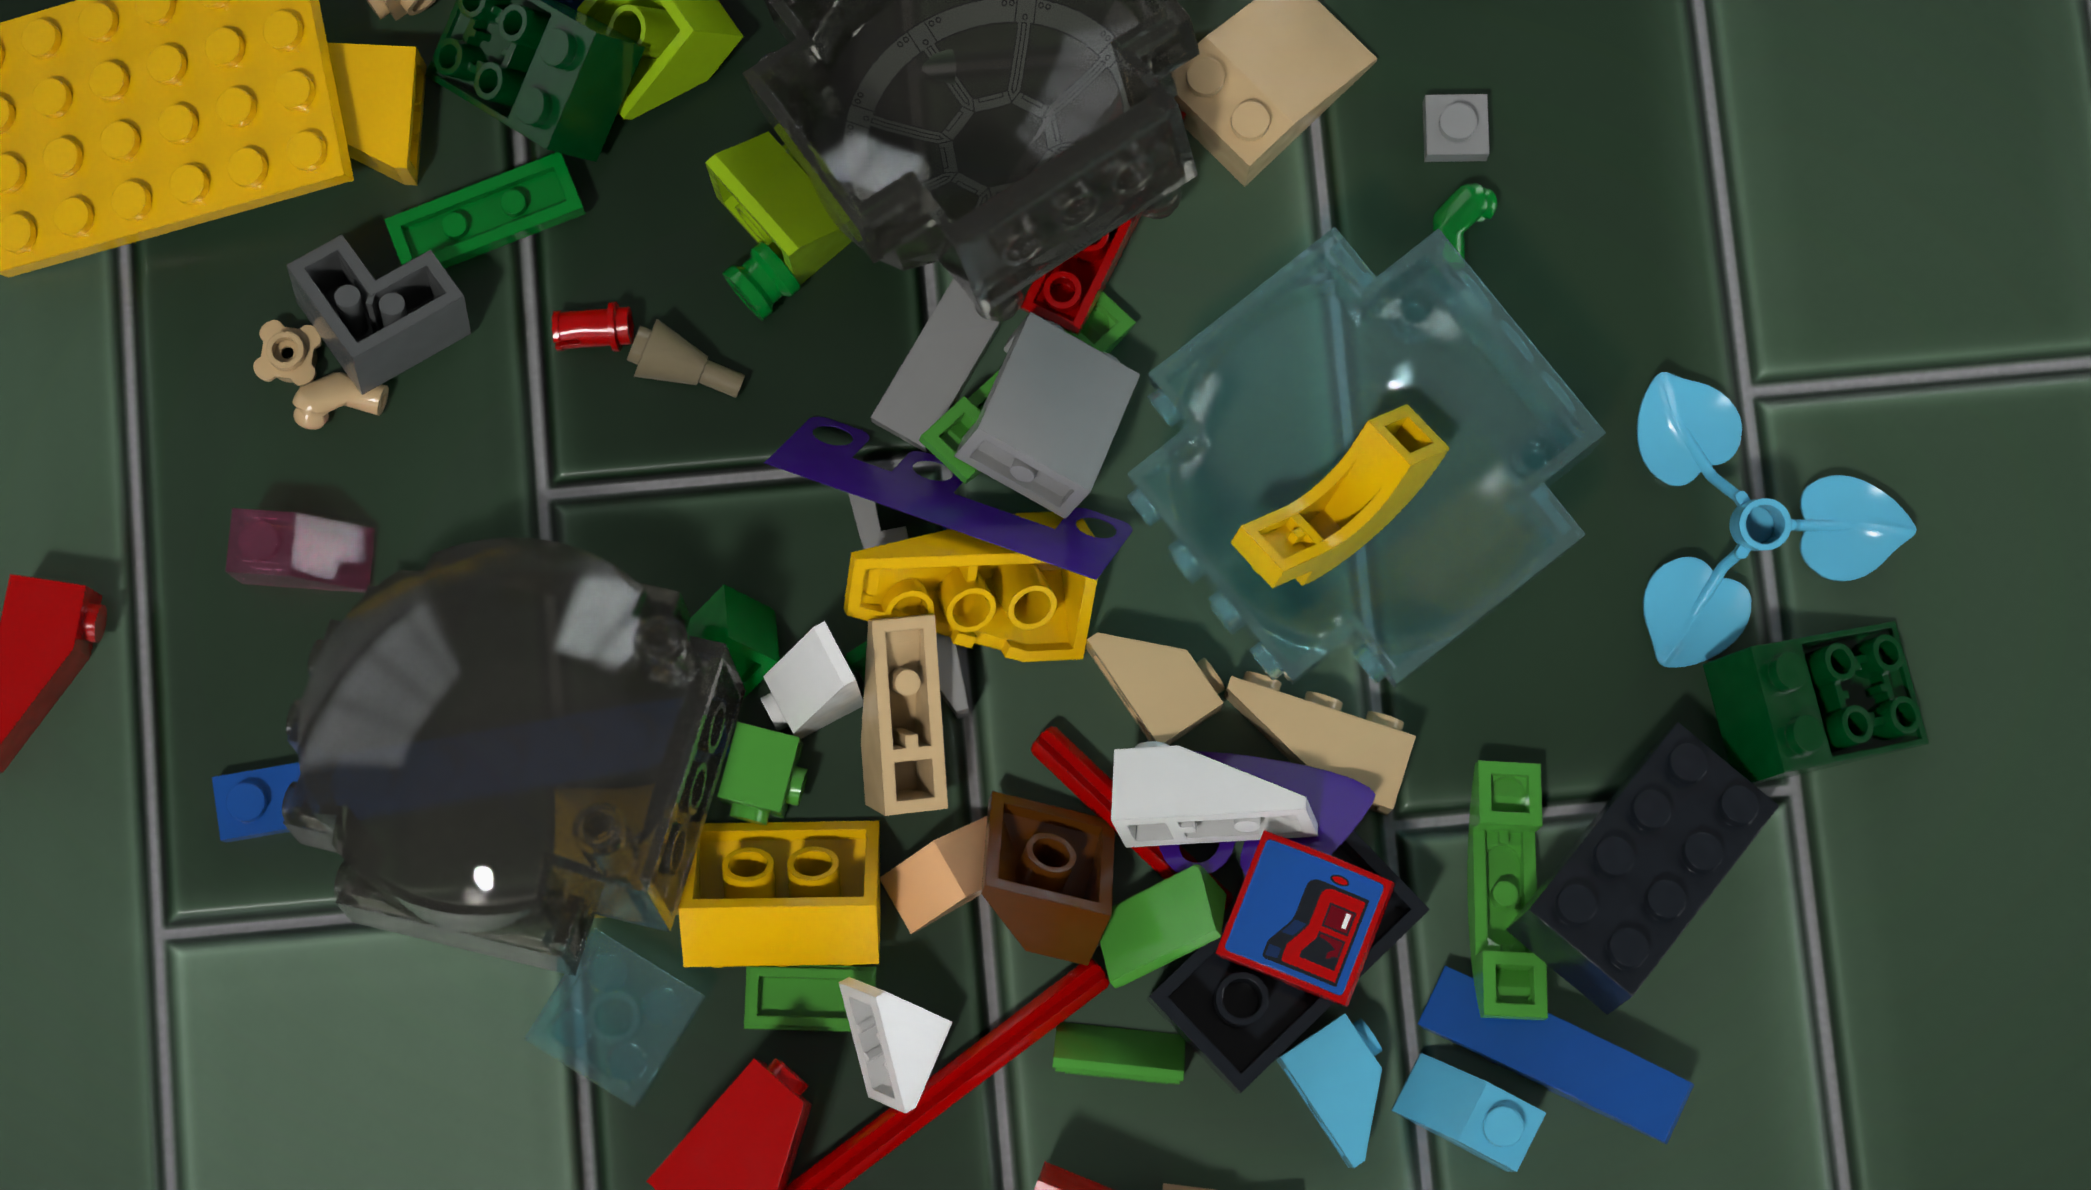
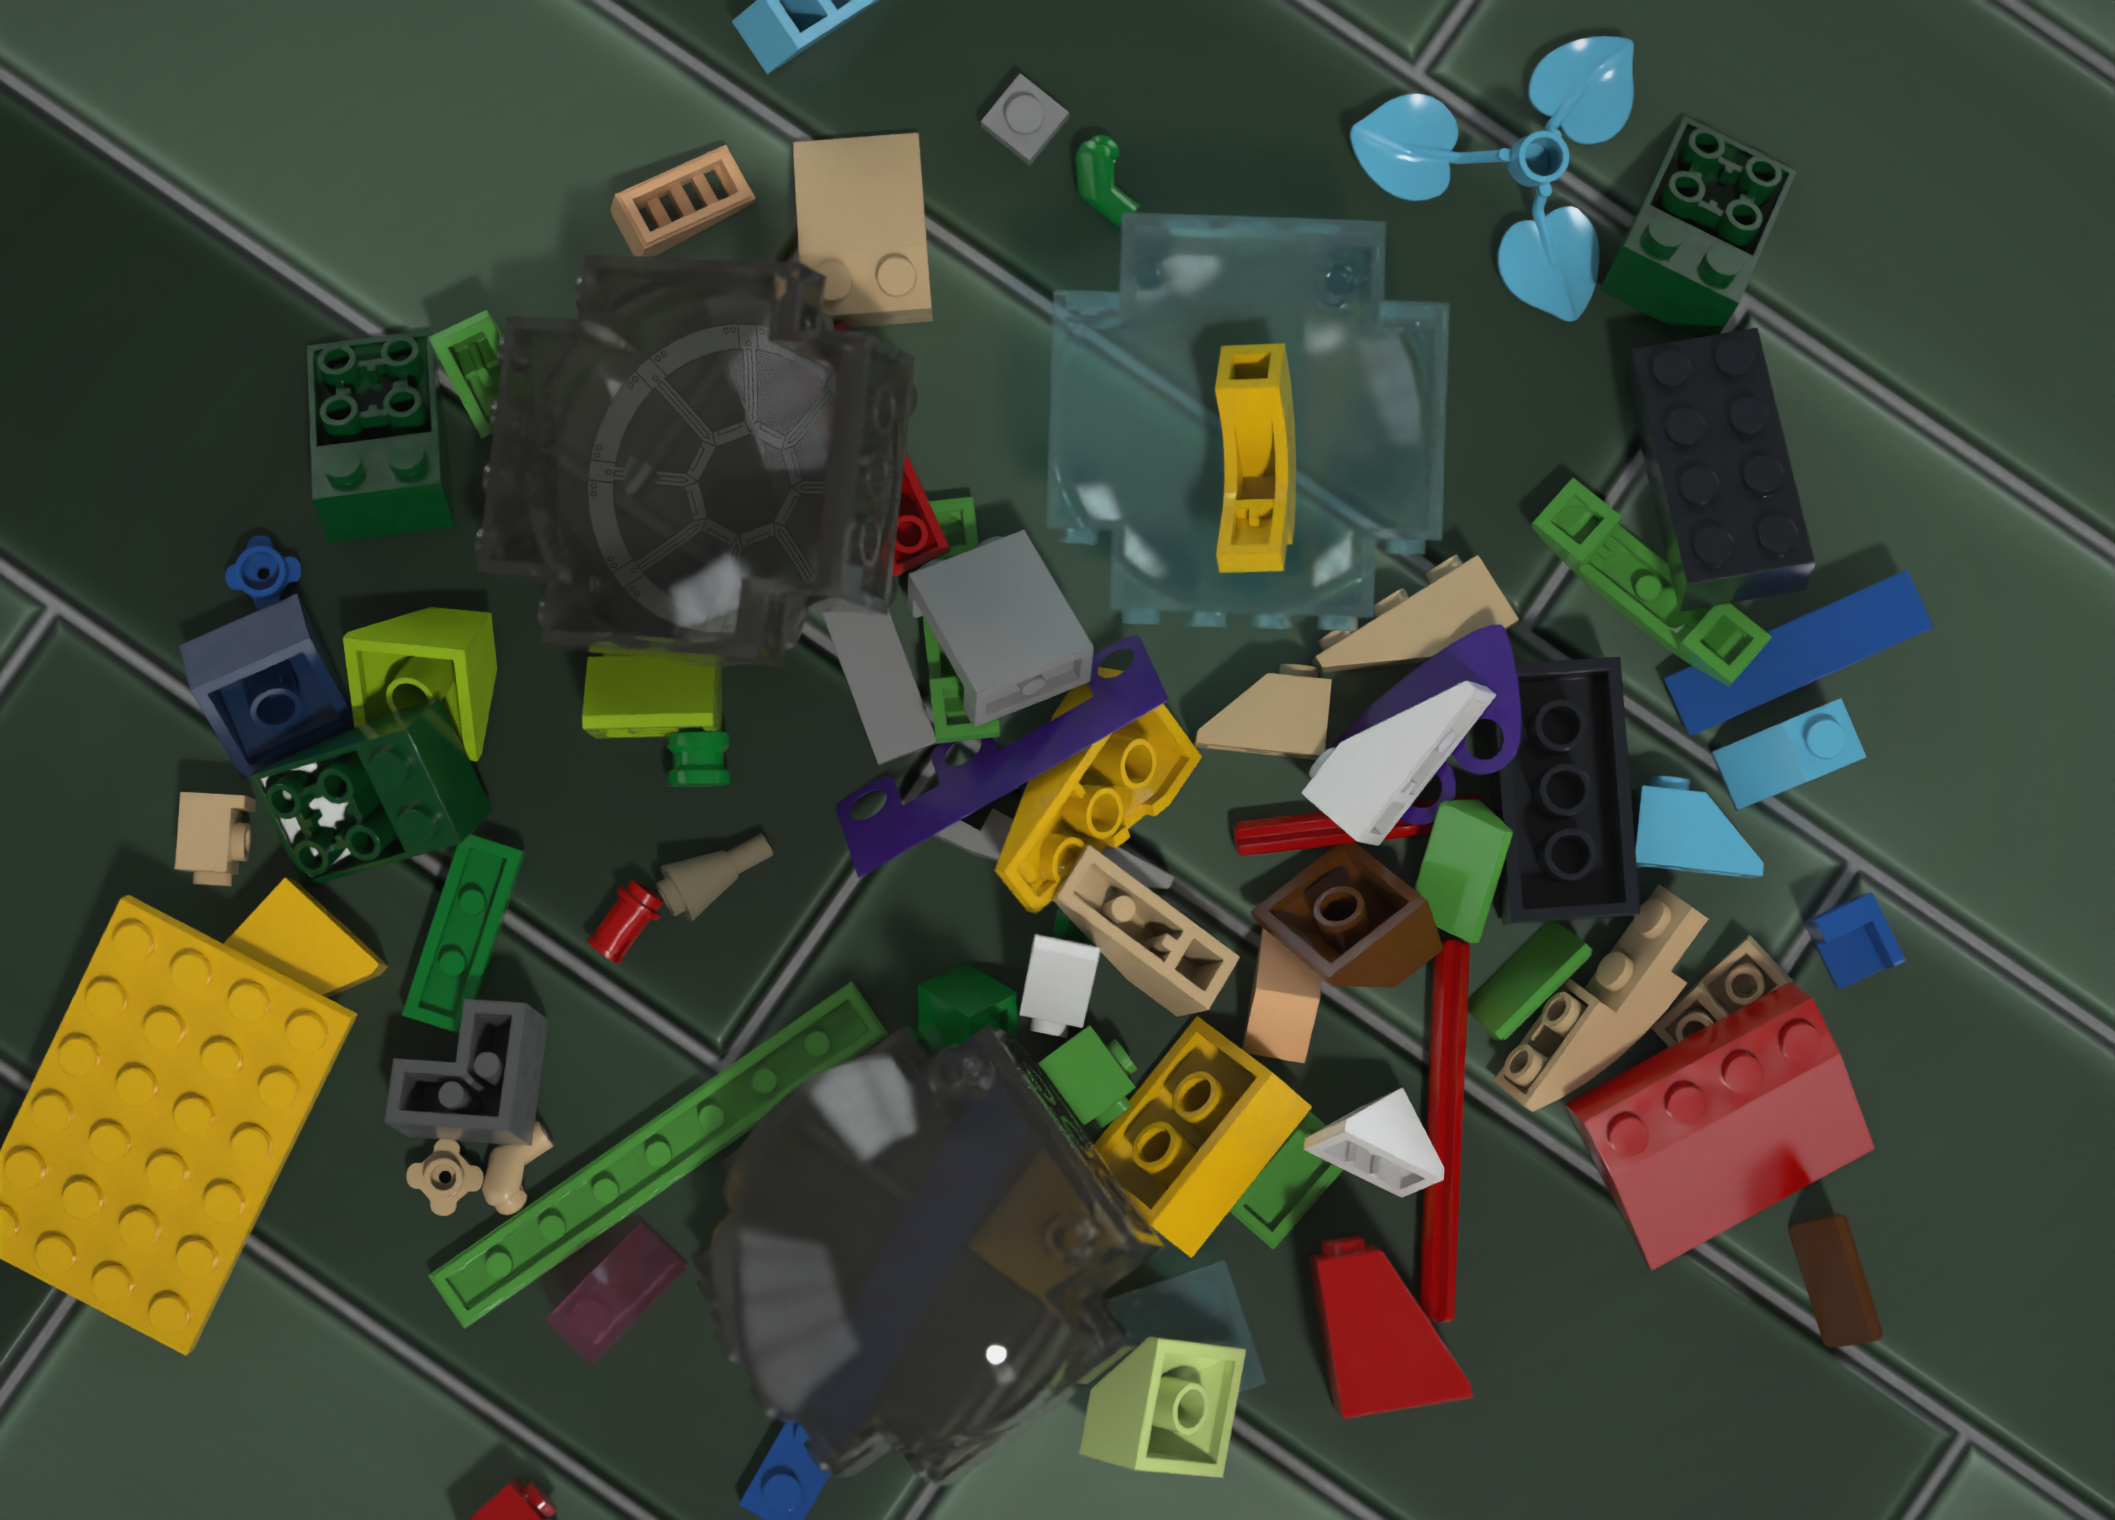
camera: 55 degrees left, 5 degrees up
slope [1216,830,1395,1007] -> none
none -> bright green tile [428,981,889,1329]
none -> yellowish green slope [1079,1337,1246,1478]
none -> tan slope [1493,884,1708,1112]

